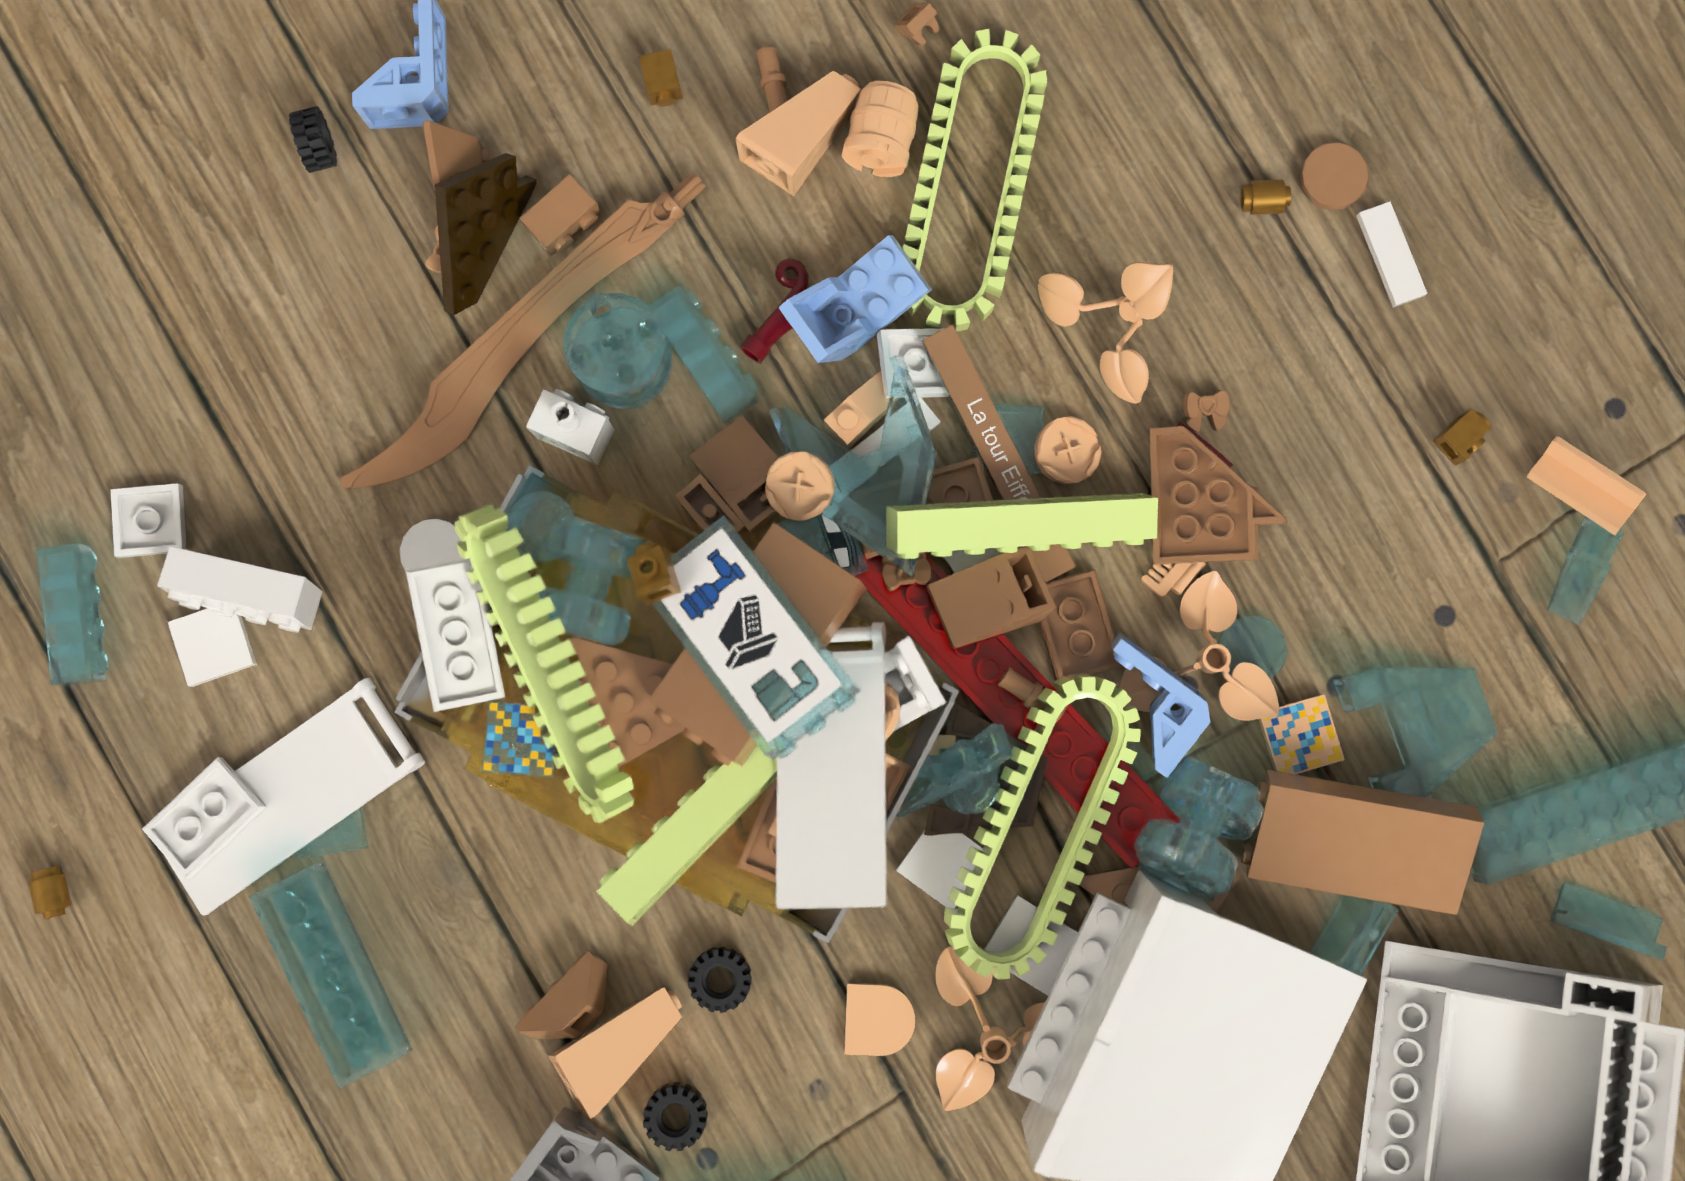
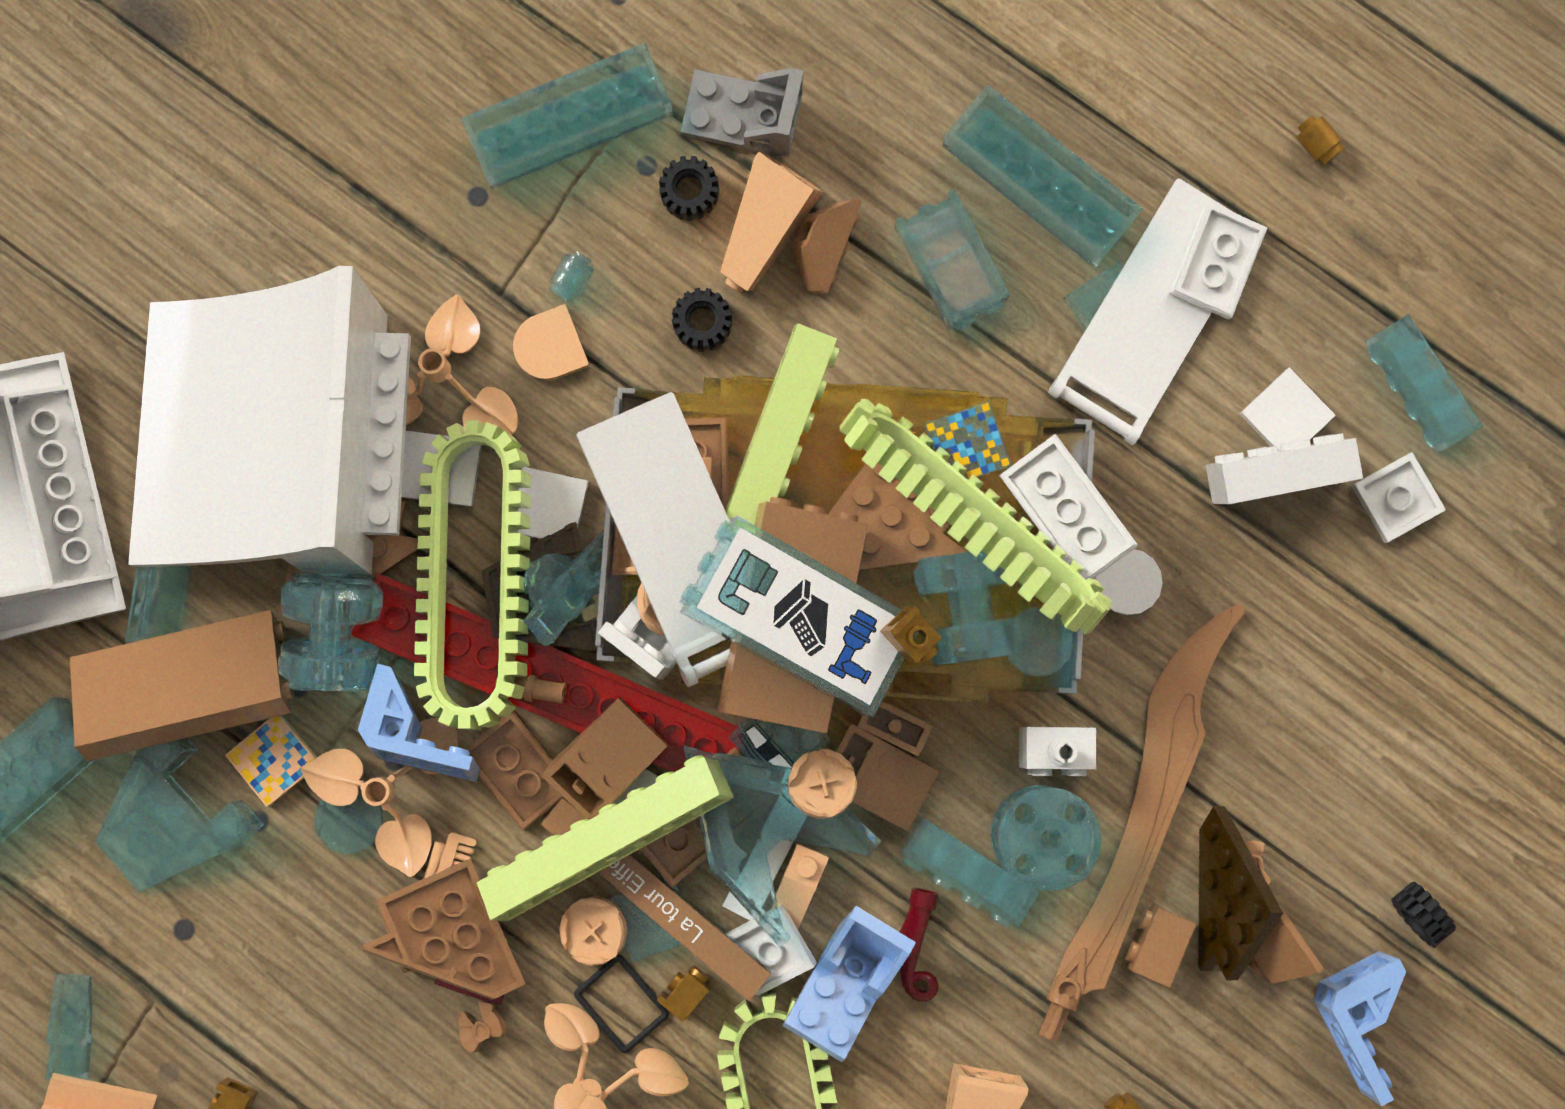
camera: 160 degrees right, 0 degrees up
medium nougat piece [882,551,931,591] -> none
none -> clear light blue brick [549,251,594,303]
none -> black piece [574,955,669,1053]
none -> pearl gold brick [657,965,711,1022]
none -> door [894,189,1010,331]

